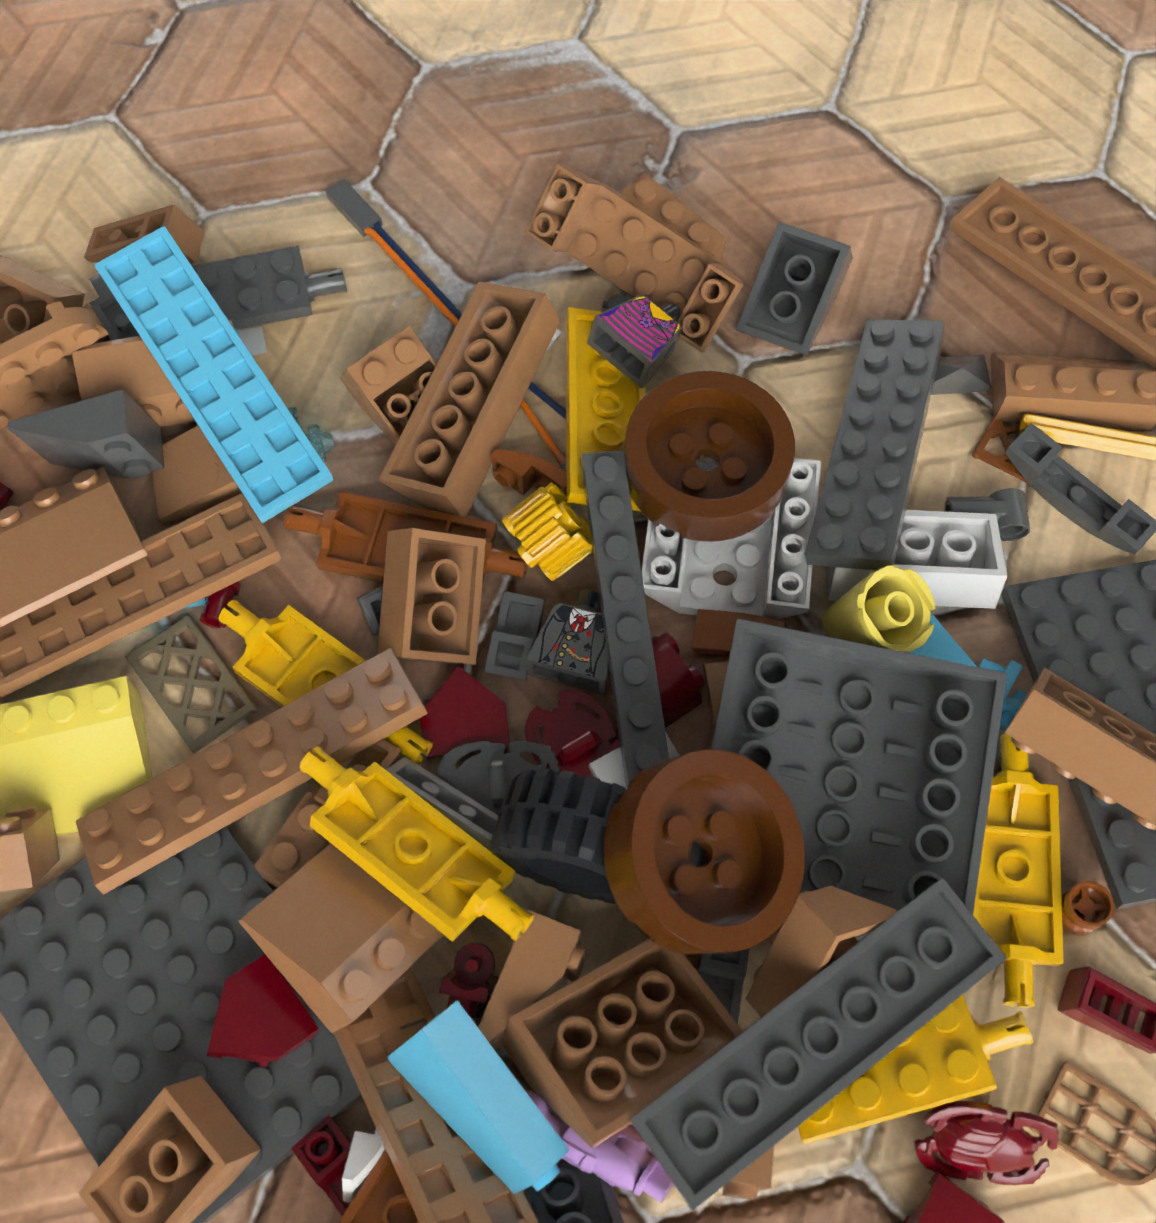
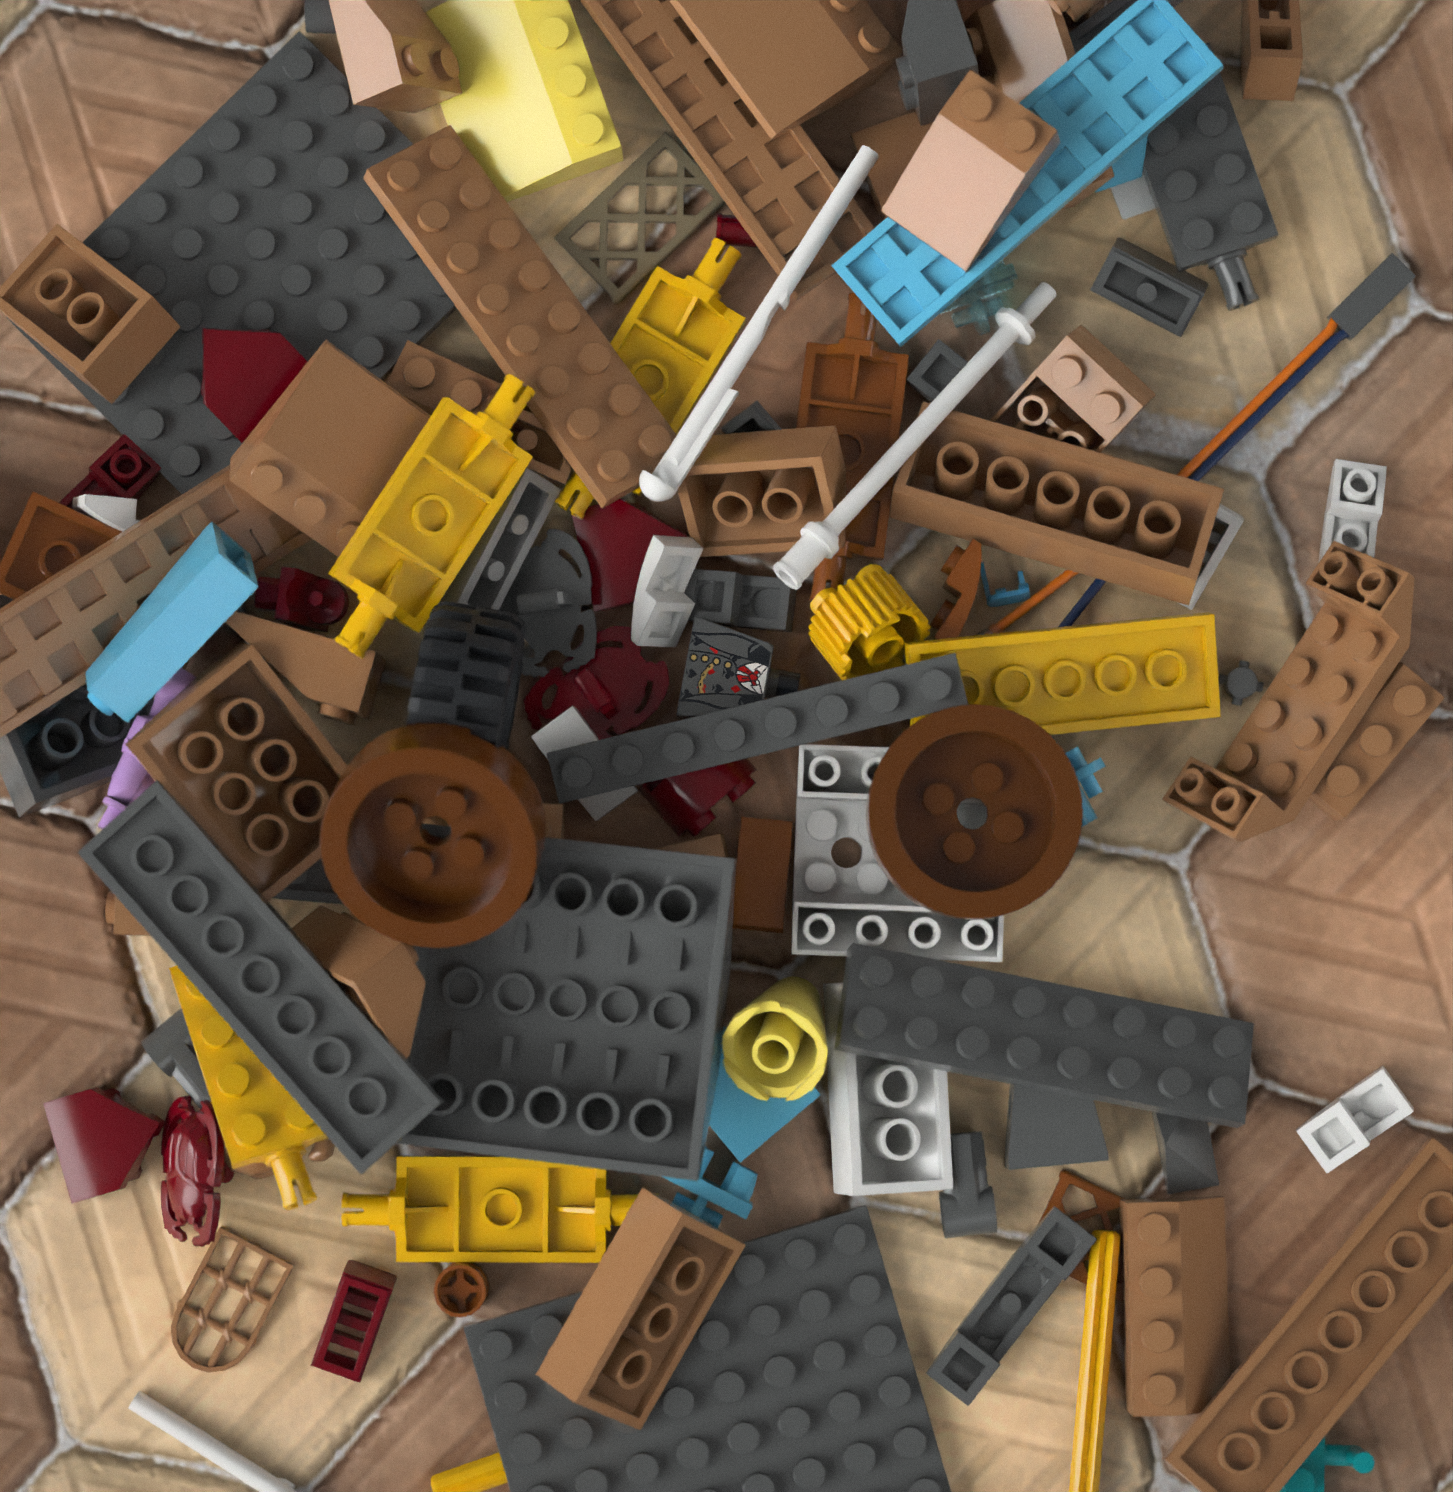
camera: 85 degrees right, 20 degrees up
dark grey torso [587,295,682,389] -> none
dark grey slope [736,222,853,356] -> none
none -> dark grey piece [141,1008,211,1109]
none -> white slope [631,535,704,647]
none -> white bar [639,145,879,502]
none -> white bar [773,282,1057,589]
none -> slope [881,70,1060,272]
none -> dark grey plate [906,339,968,402]
none -> dark azure piece [980,562,1030,607]
none -> dark grey torso [1004,1084,1109,1170]
none -> dark grey slope [1090,237,1208,337]
none -> white slope [1296,1066,1414,1173]
none -> white slope [1319,459,1387,562]

